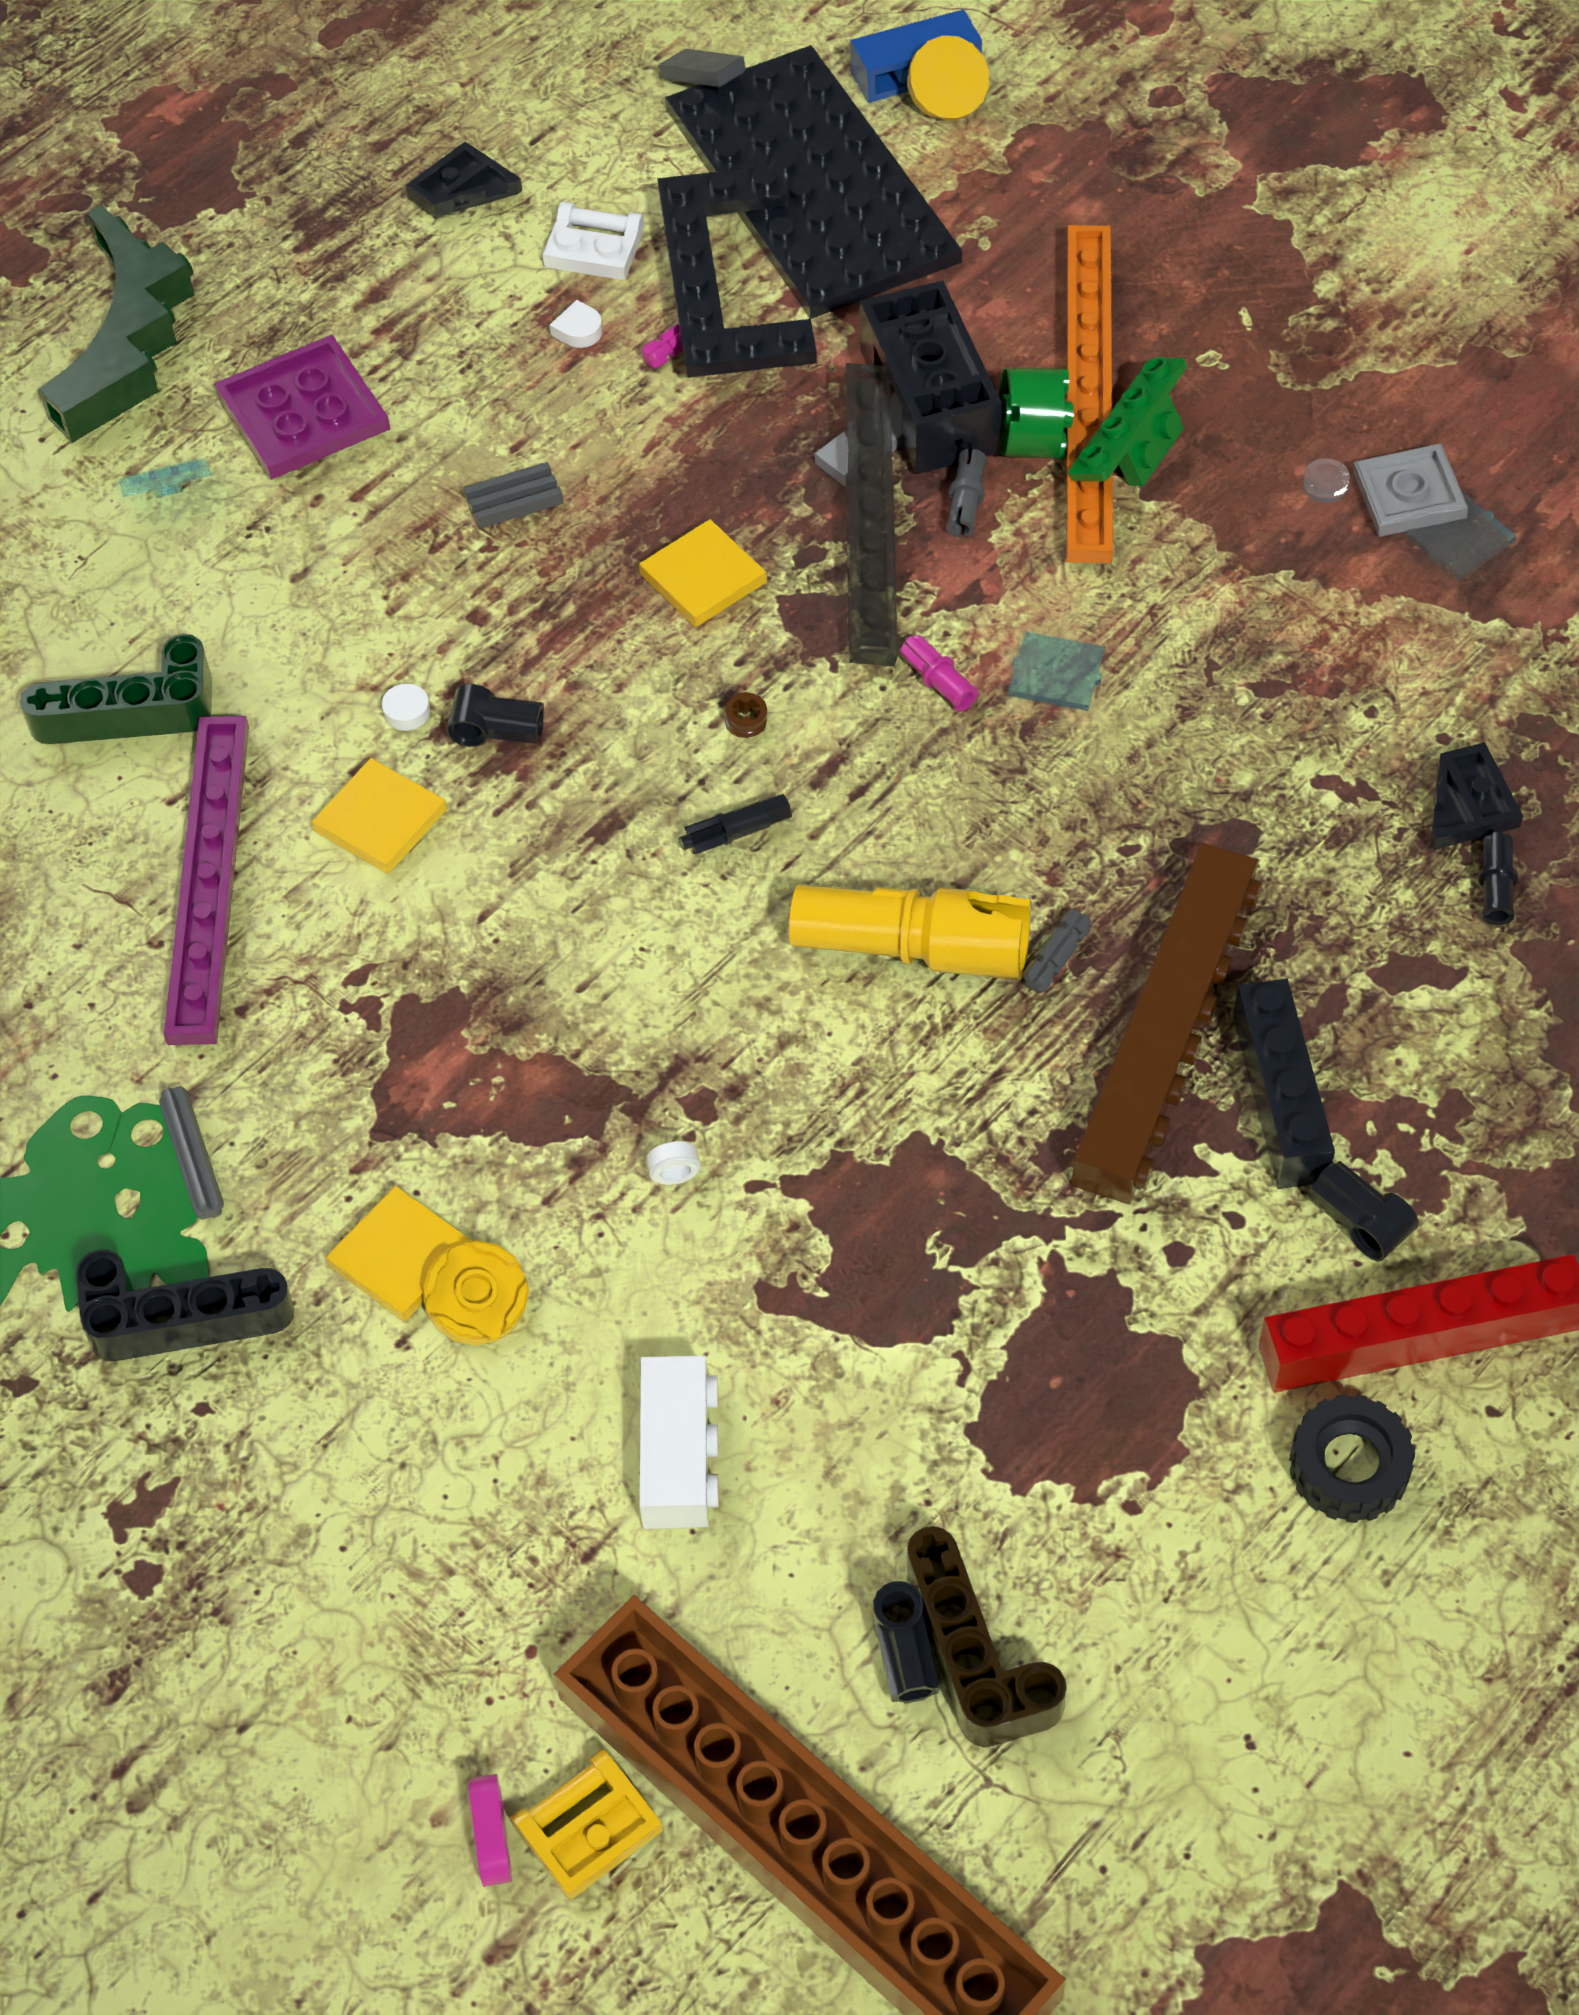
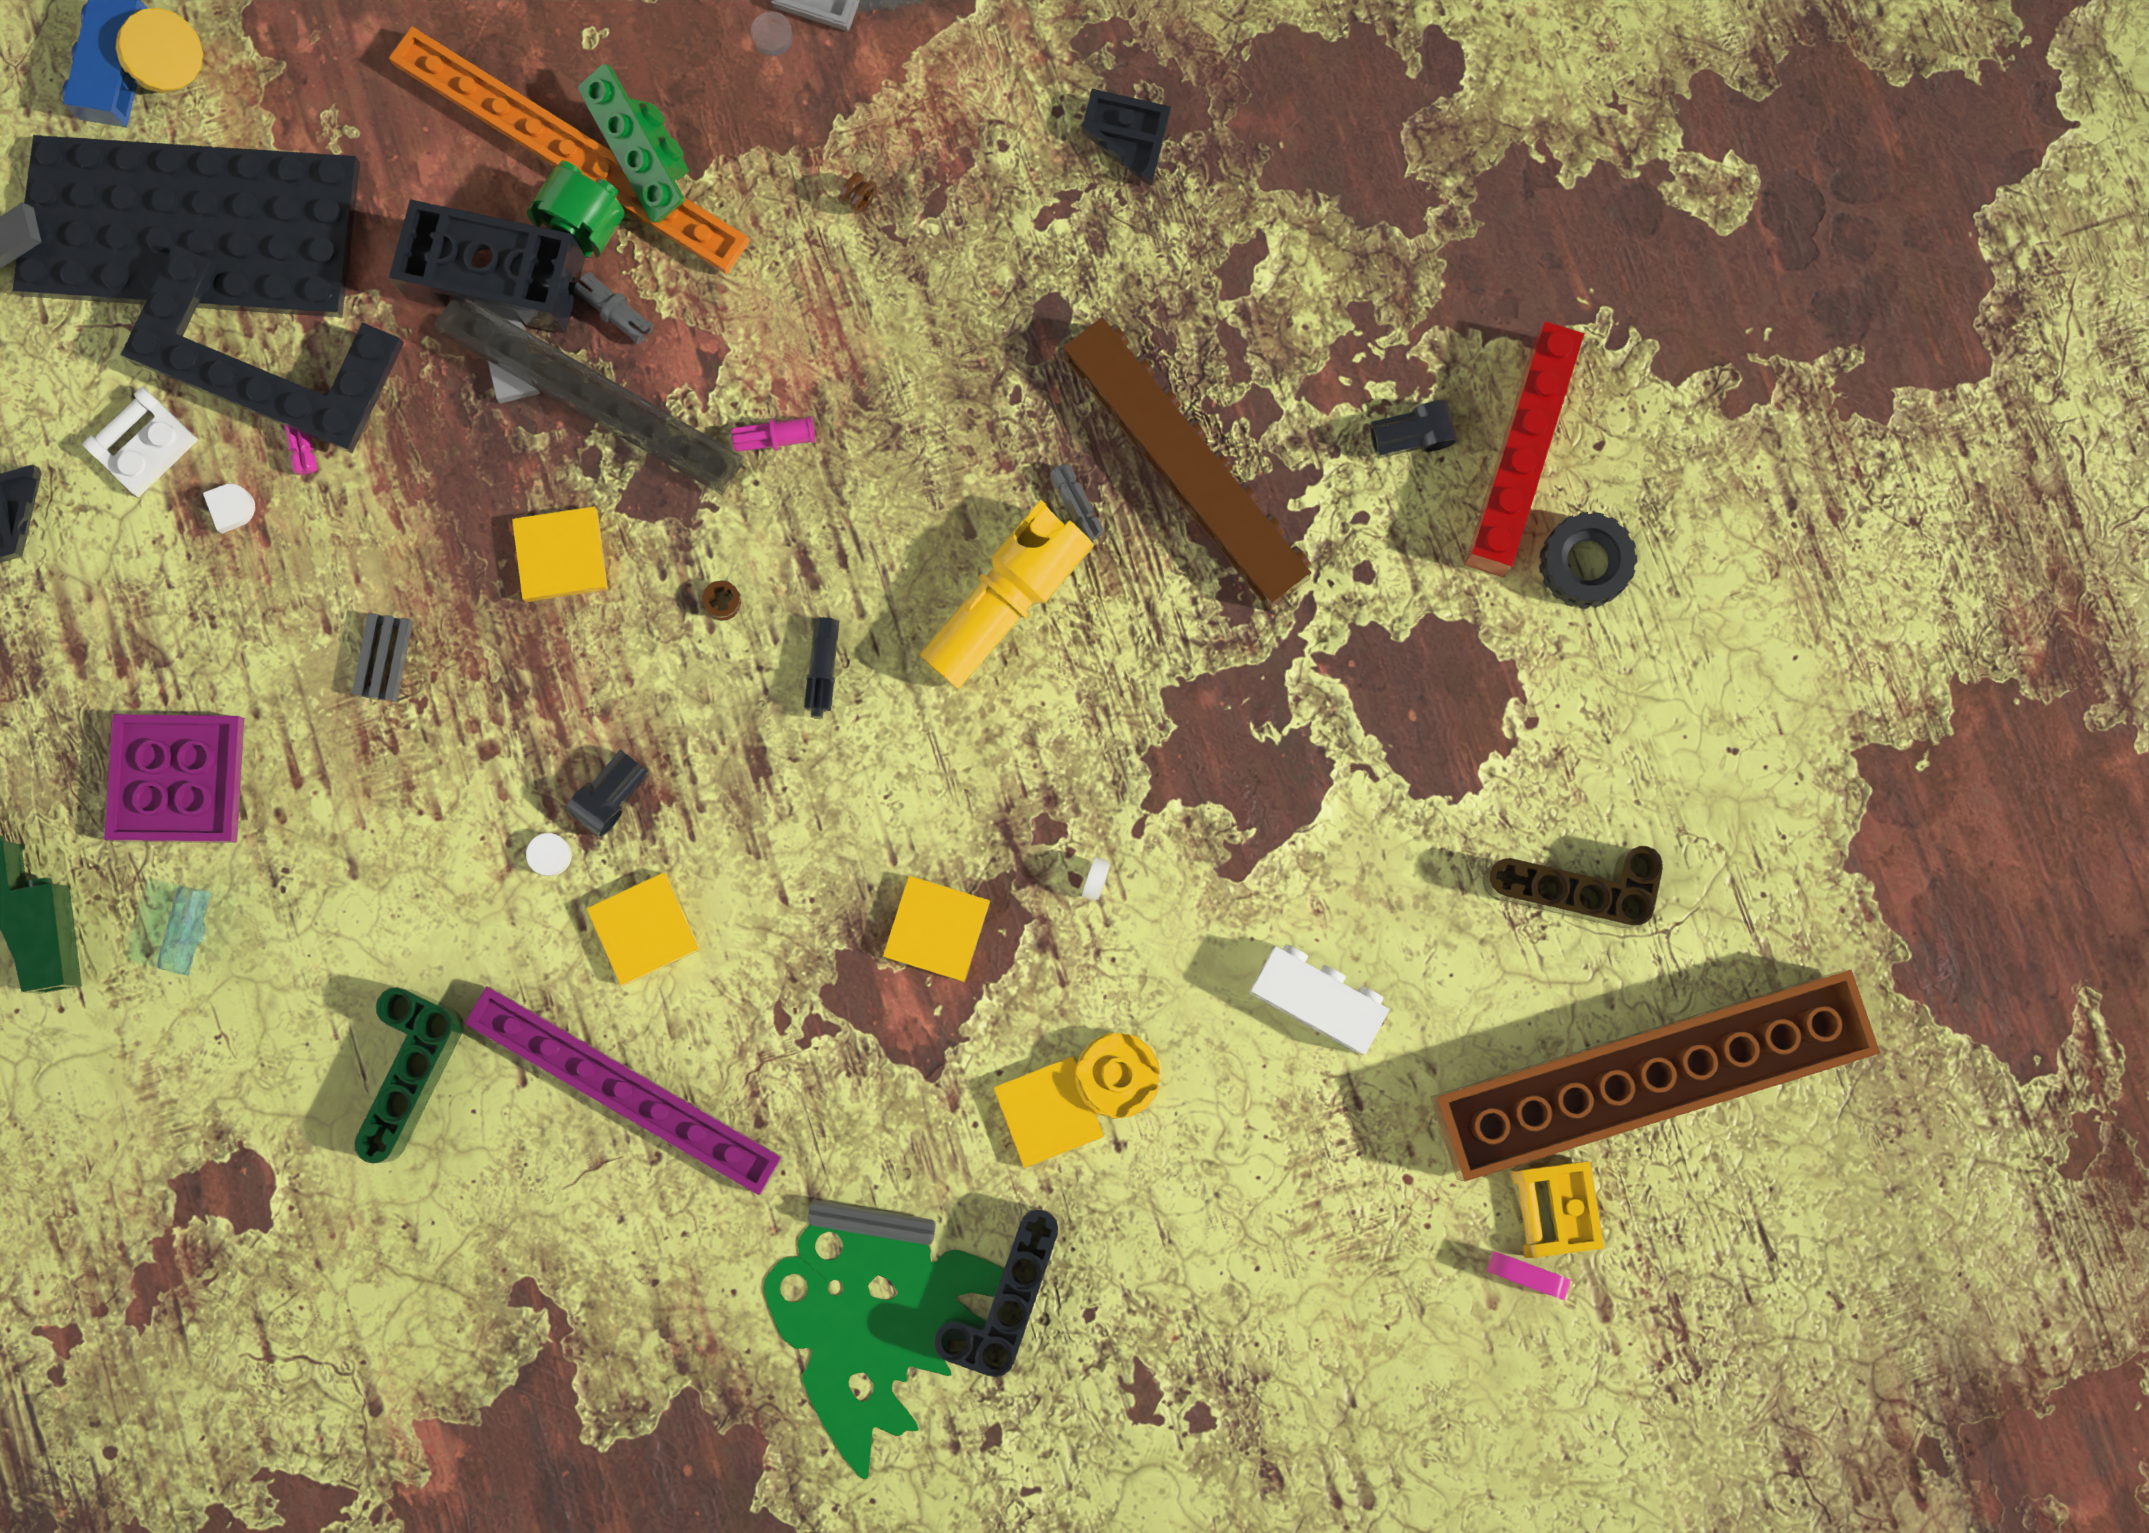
camera: 60 degrees left, 25 degrees up
black piece [873,1581,940,1704] -> none
clear light blue piece [1008,632,1105,711] -> none
black brick [1233,978,1335,1189] -> none
black axle [1478,830,1518,925] -> none
none -> reddish brown bush [838,172,877,214]
none -> yellow tile [883,876,990,982]

